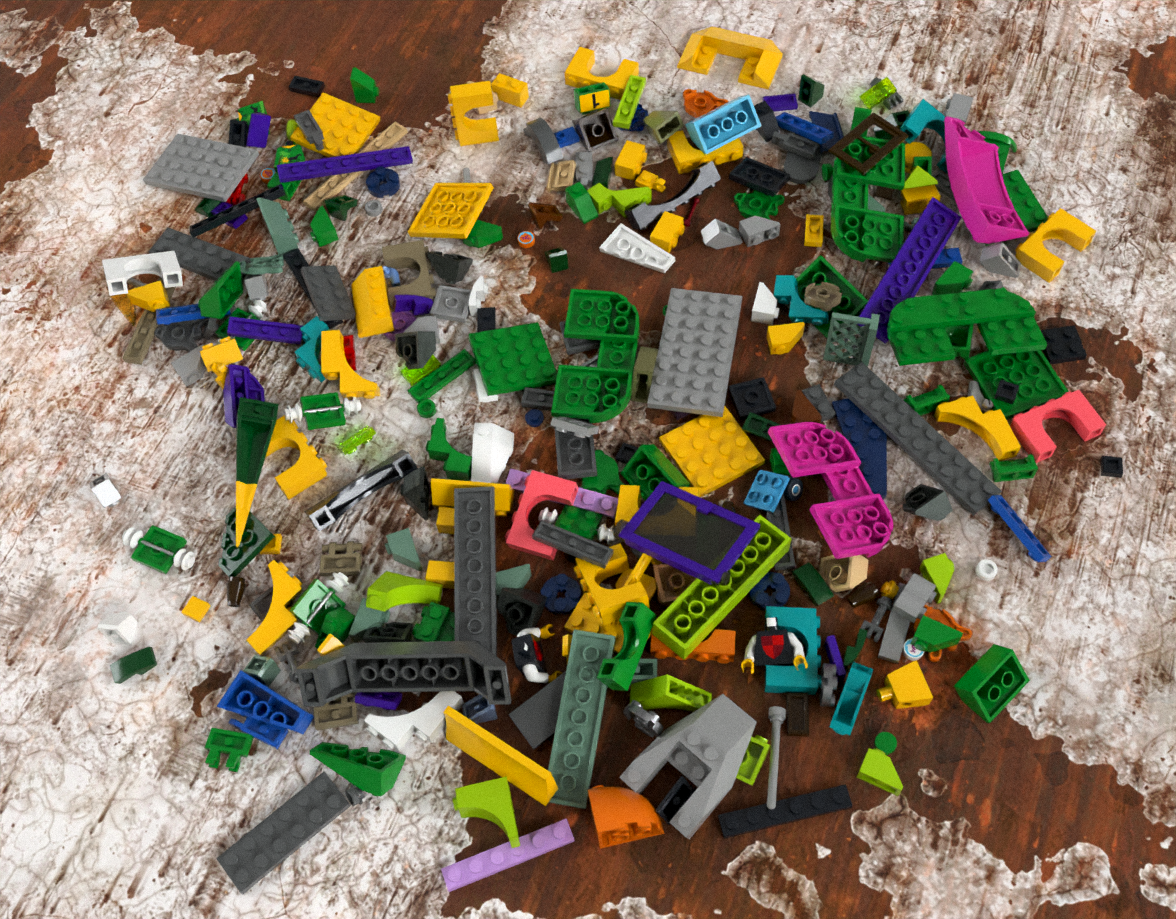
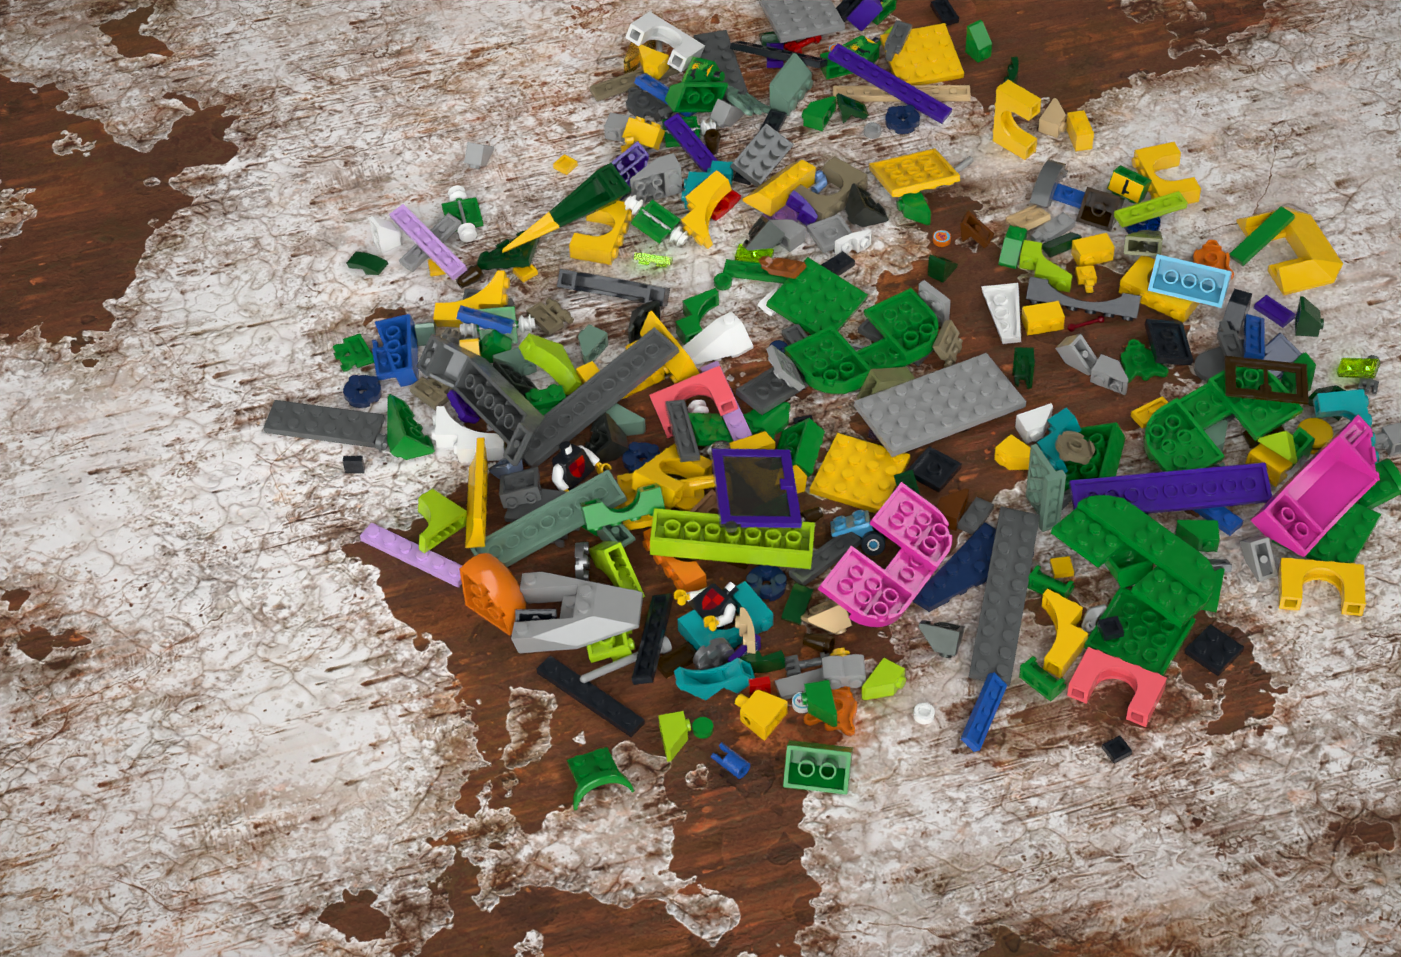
camera: 50 degrees right, 10 degrees down
none -> dark blue plate [343,375,382,408]
none -> black tile [343,456,365,474]
none -> lavender plate [389,204,467,280]
none -> light grey tile [399,213,462,272]
none -> blue plate [456,305,515,334]
none -> dark grey plate [499,467,542,509]
none -> yellow tile [553,154,578,175]
none -> green piece [567,747,635,810]
none -> light grey slope [630,153,682,204]
none -> black tile [631,593,673,685]
none -> green torso [681,57,725,82]
none -> dark brown cone [704,129,721,155]
none -> blue hinge [710,743,750,779]
none -> tan slope [735,607,756,654]
none -> red plate [748,676,771,697]
none -> dark orange hinge [758,256,806,279]
none -> light grey plate [918,280,950,328]
none -> dark tan plate [933,320,963,368]
none -> dark green slope [1004,57,1019,84]
none -> dark green hinge [1012,347,1035,389]
none -> yellow tile [1049,556,1074,579]
none -> green tile [1229,206,1295,266]

